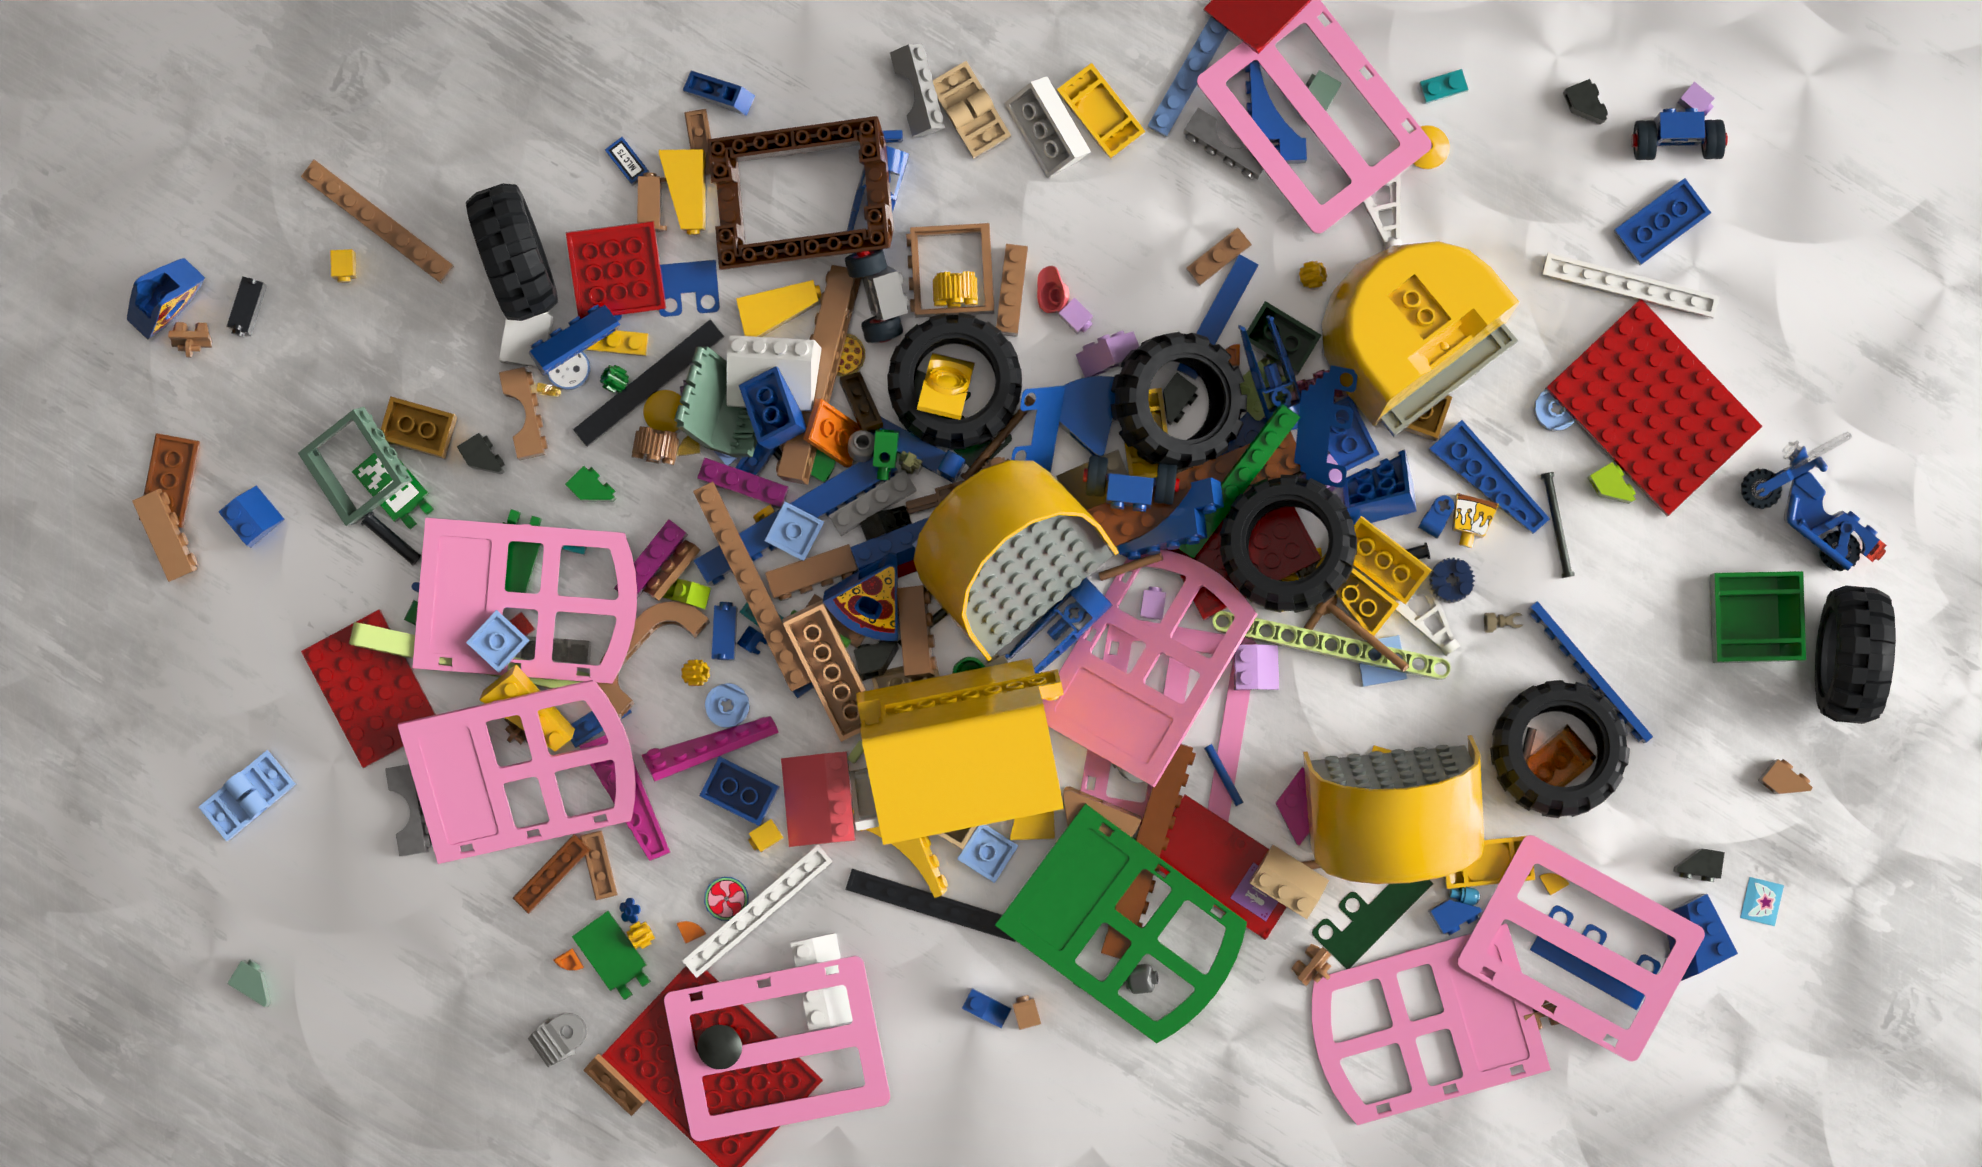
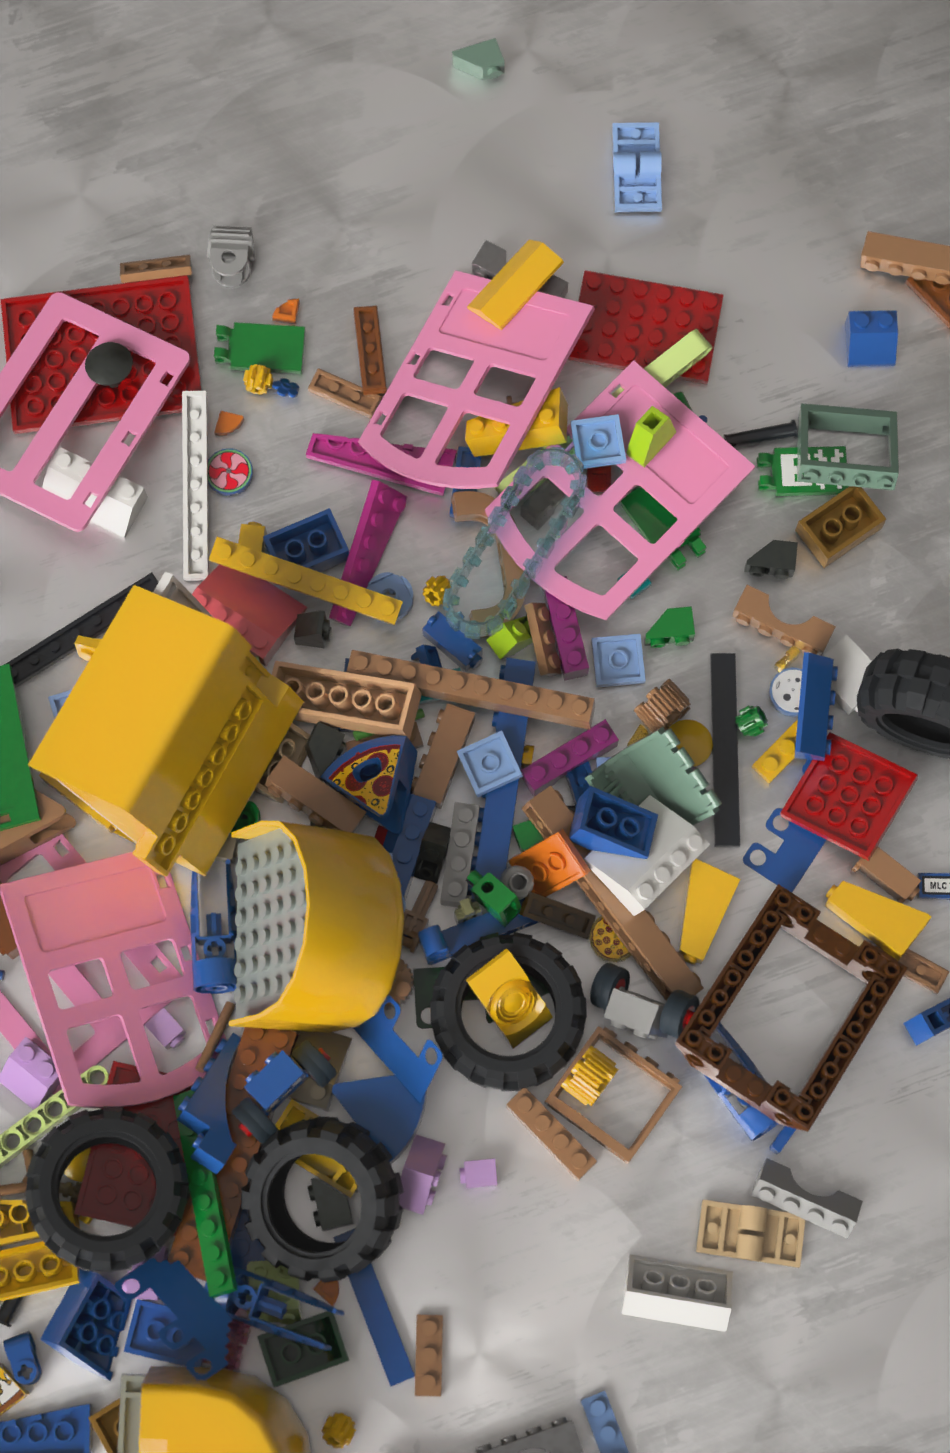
camera: 130 degrees right, 10 degrees down
medium nougat bar [960,395,1035,480] -> none
coral piece [1037,266,1070,313] -> none
yellow slope [1057,63,1145,159] -> none
none -> yellow plate [209,537,403,626]
none -> pearl dark grey slope [294,611,332,648]
none -> clear light blue piece [443,446,587,640]
none -> yellow slope [467,239,564,330]
none -> light blue plate [591,634,646,688]
none -> lime slope [626,406,677,468]

